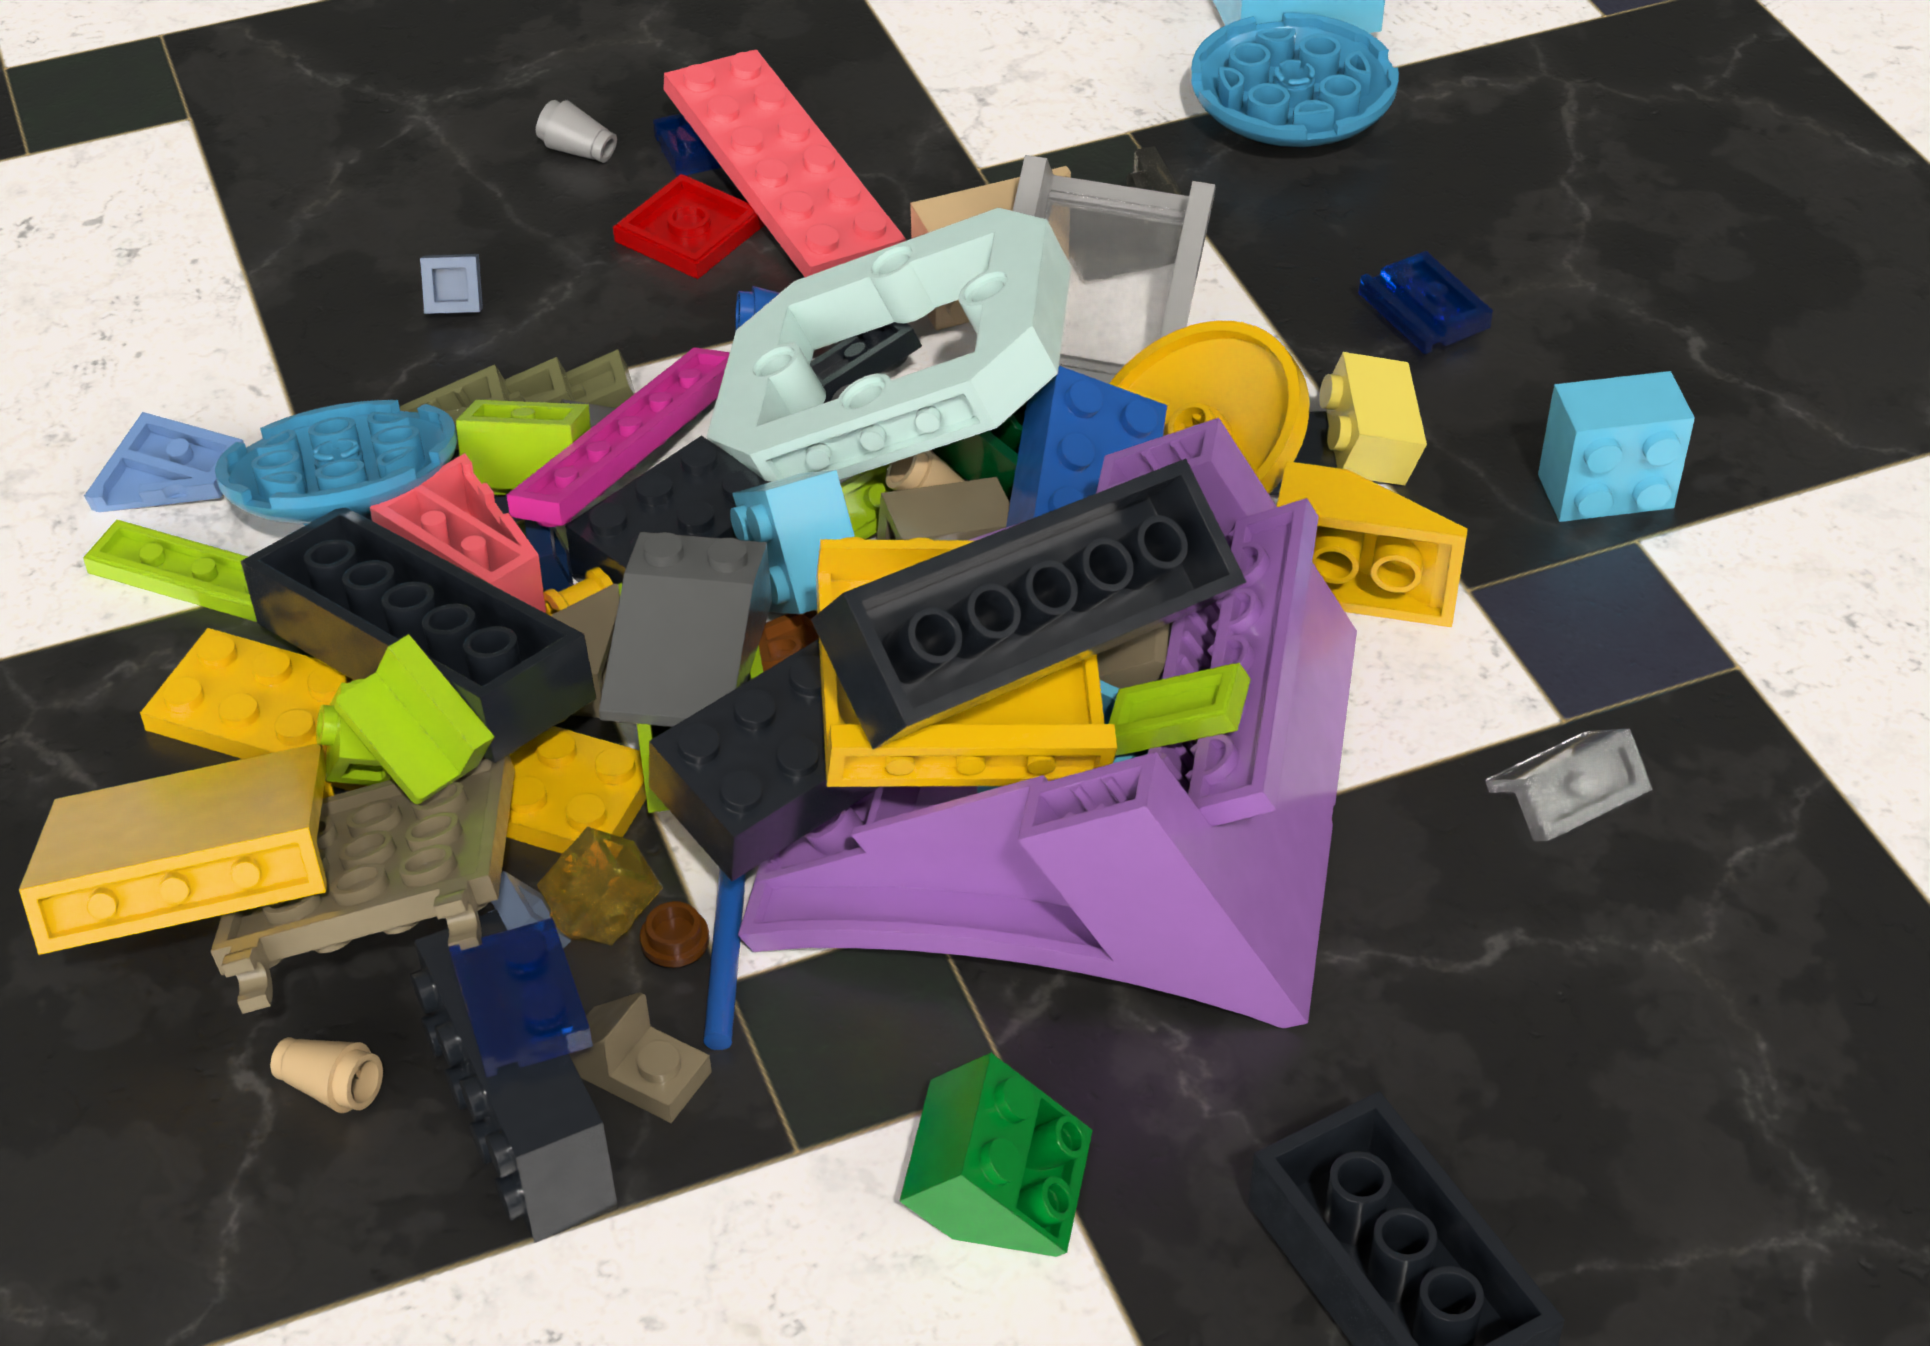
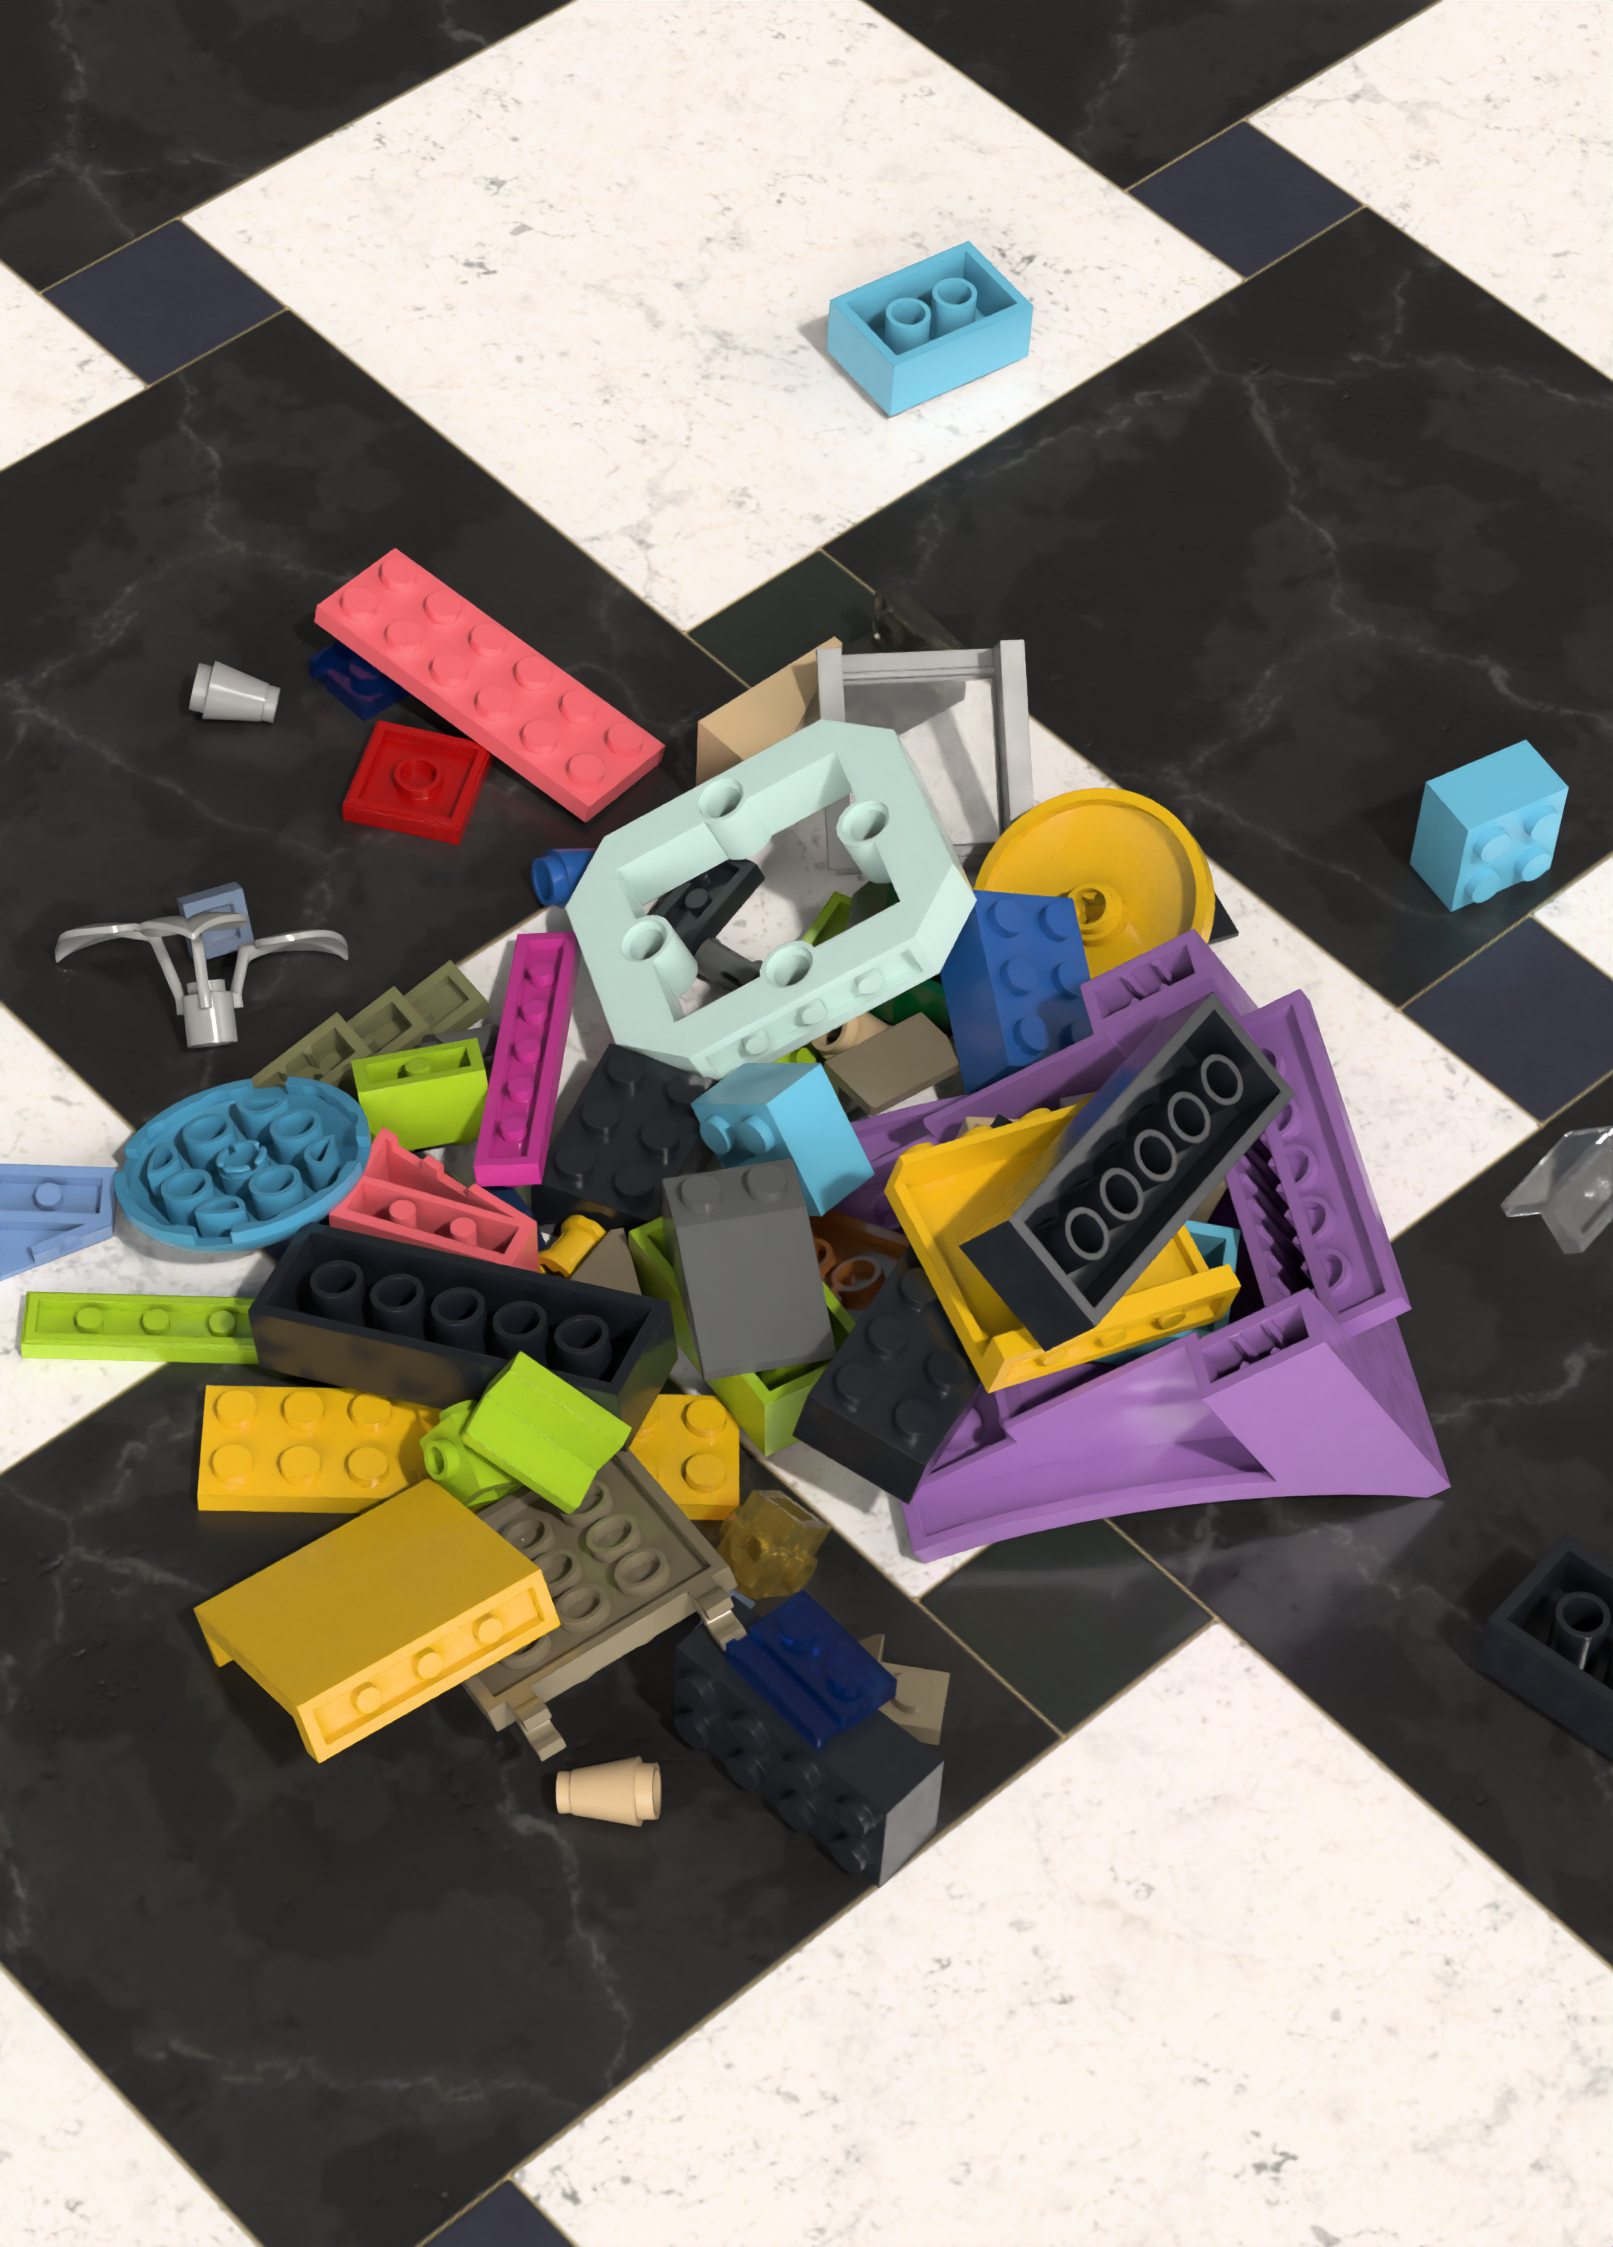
camera: 25 degrees left, 5 degrees up
reddish brown plate [640,901,710,967] -> none
blue bar [704,868,746,1050] -> none
green slope [899,1052,1093,1257] -> none
lime tile [1108,662,1251,756] -> none
dark azure brick [1191,13,1399,147] -> none
yellow slope [1277,461,1467,627] -> none
light yellow brick [1319,352,1427,486] -> none
clear blue plate [1359,251,1493,354] -> none
none -> light grey plant [55,912,349,1048]

